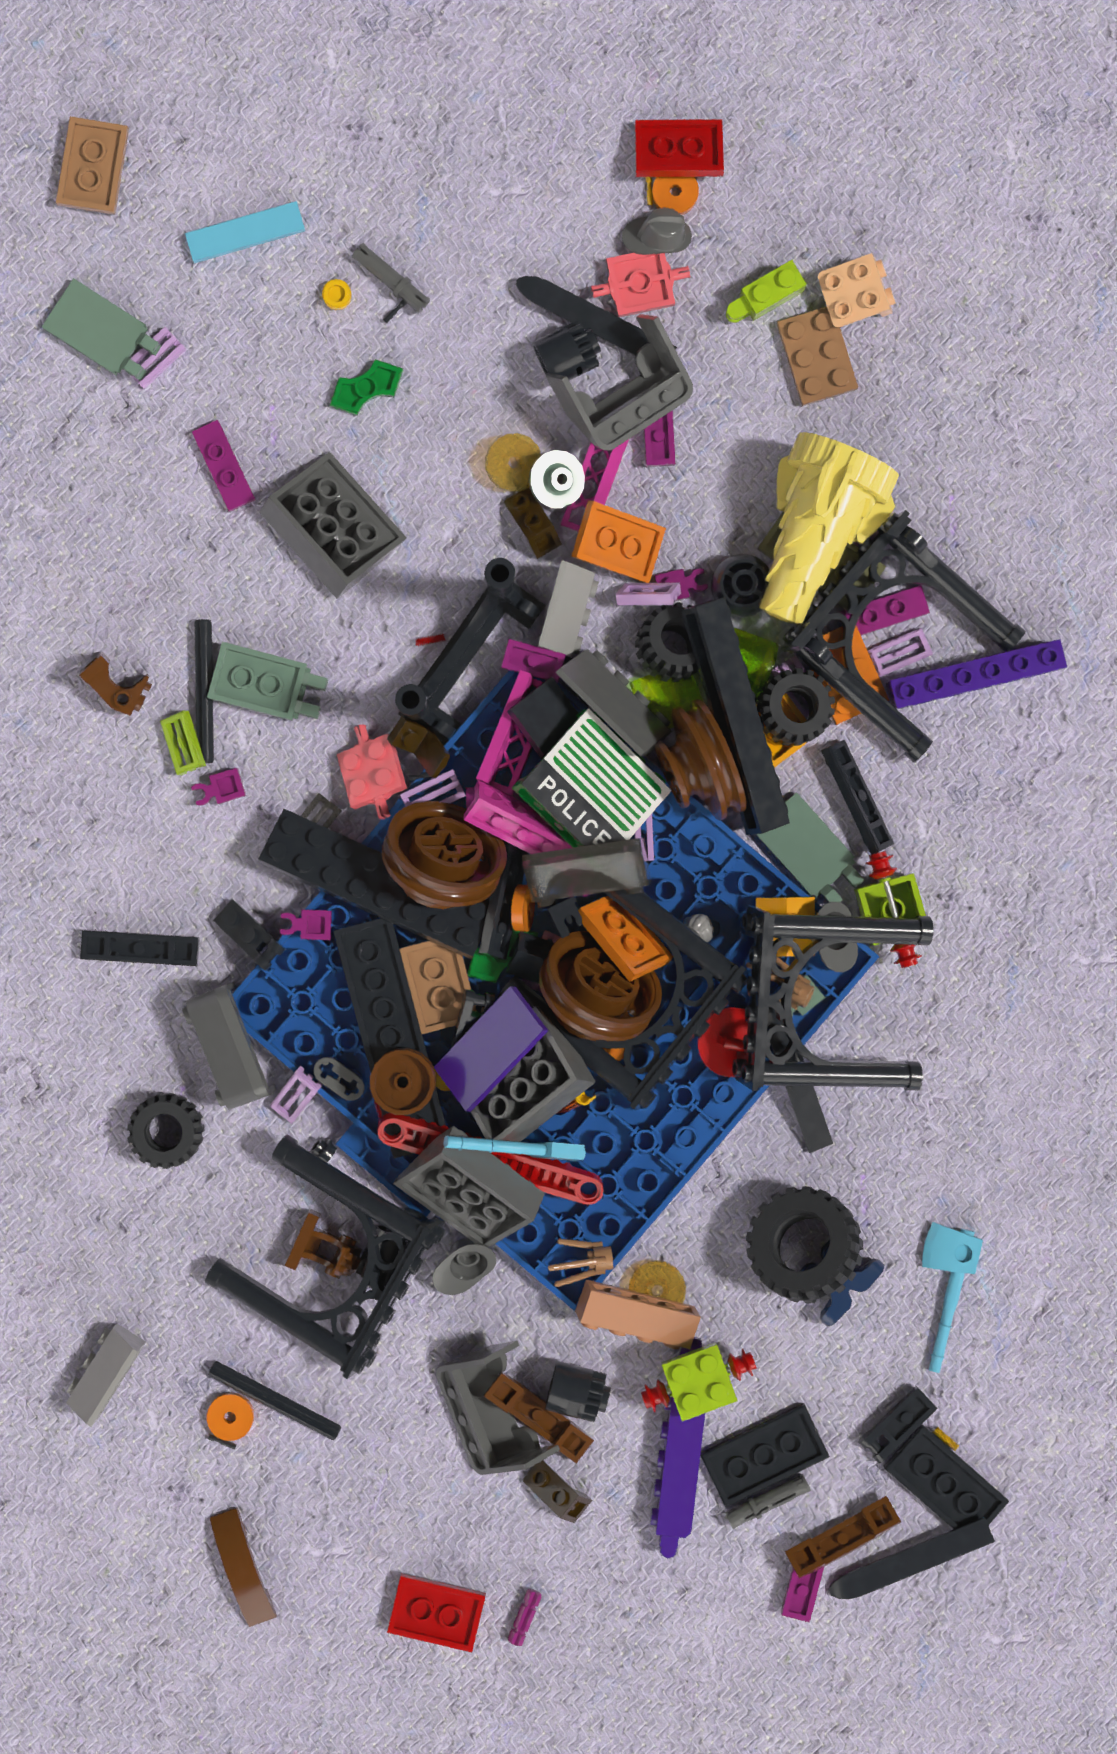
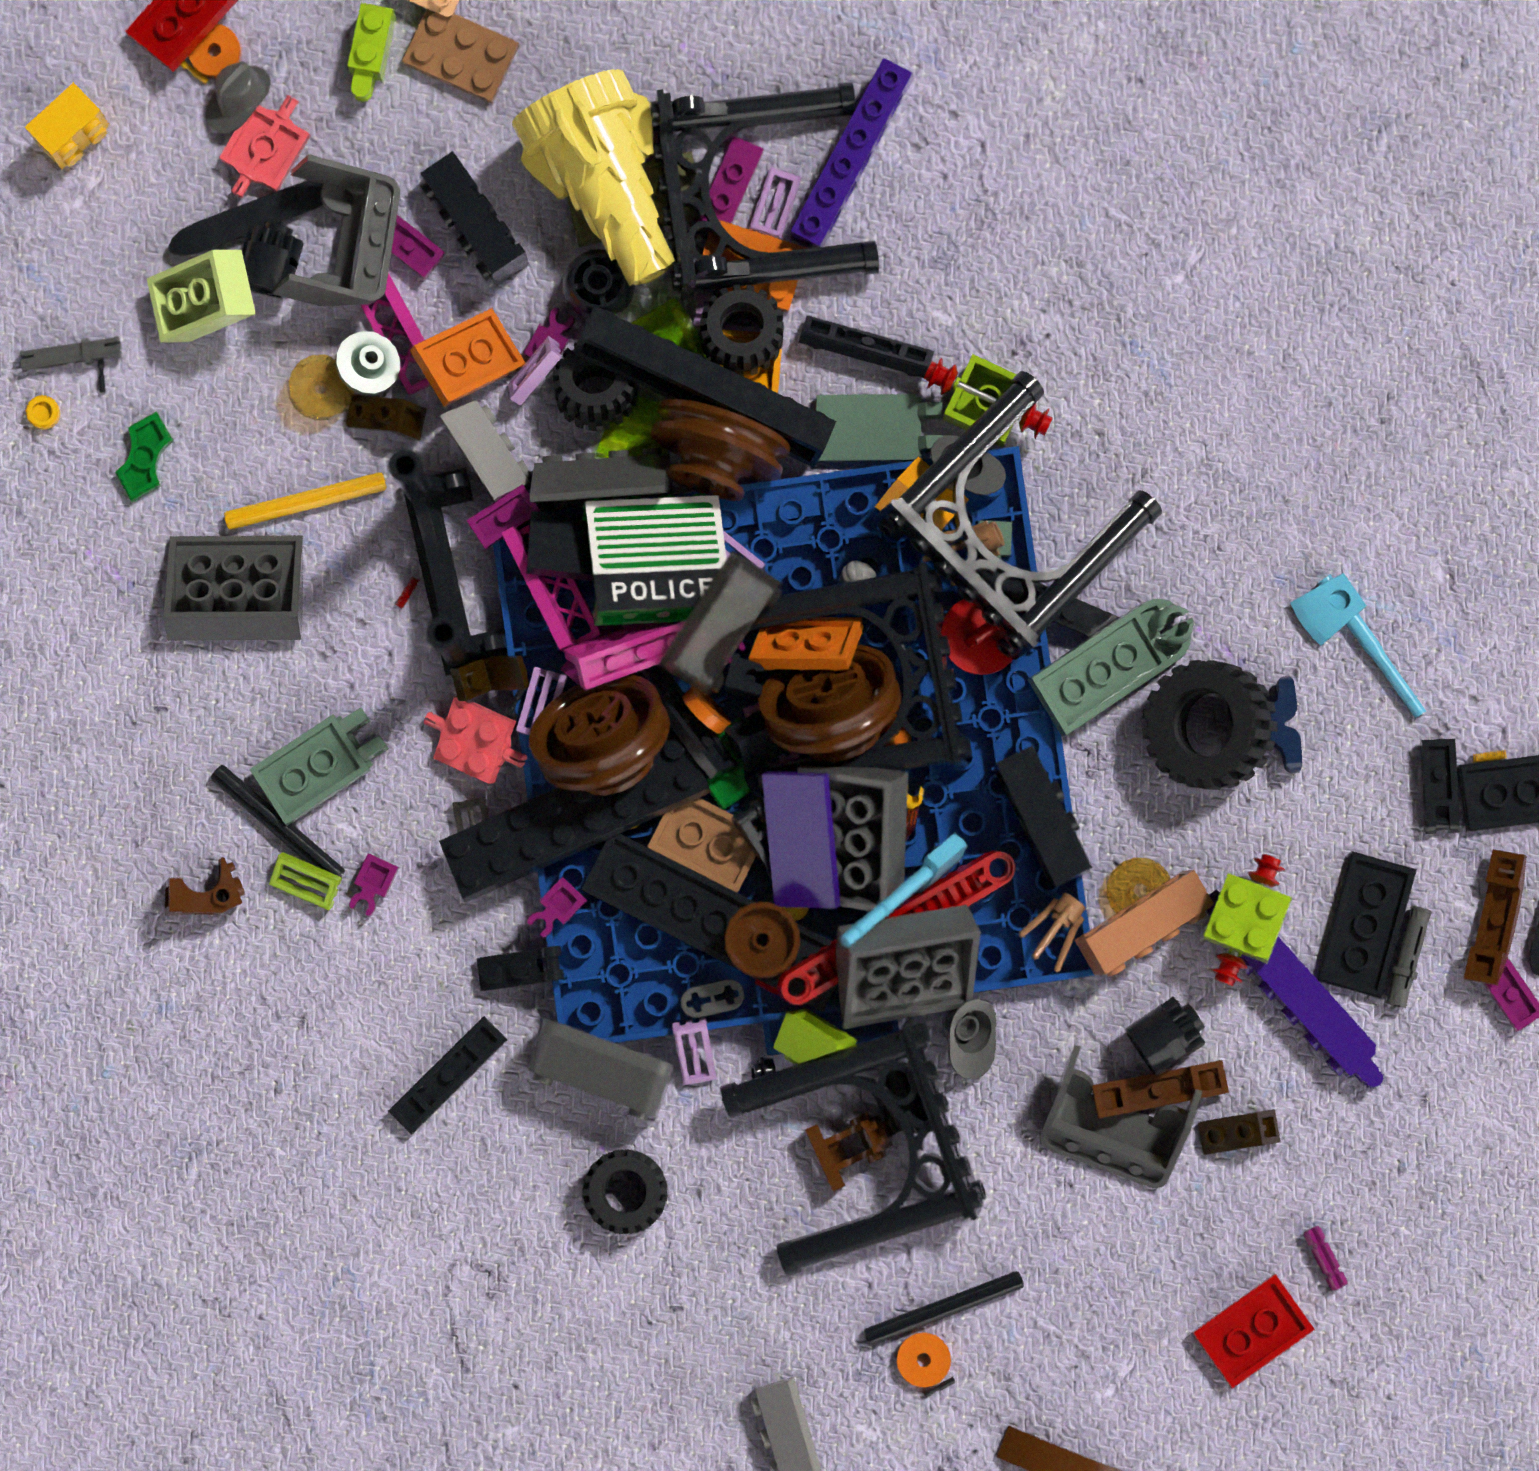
camera: 40 degrees left, 5 degrees down
magenta plate [192,420,256,512] -> none
none -> yellow brick [25,82,110,170]
none -> yellowish green brick [147,250,256,343]
none -> yellow axle [224,472,386,530]
none -> black wedge [419,151,529,287]
none -> lime slope [773,1008,857,1064]
none -> black brick [993,745,1092,890]
none -> sand green plate [1027,599,1194,736]

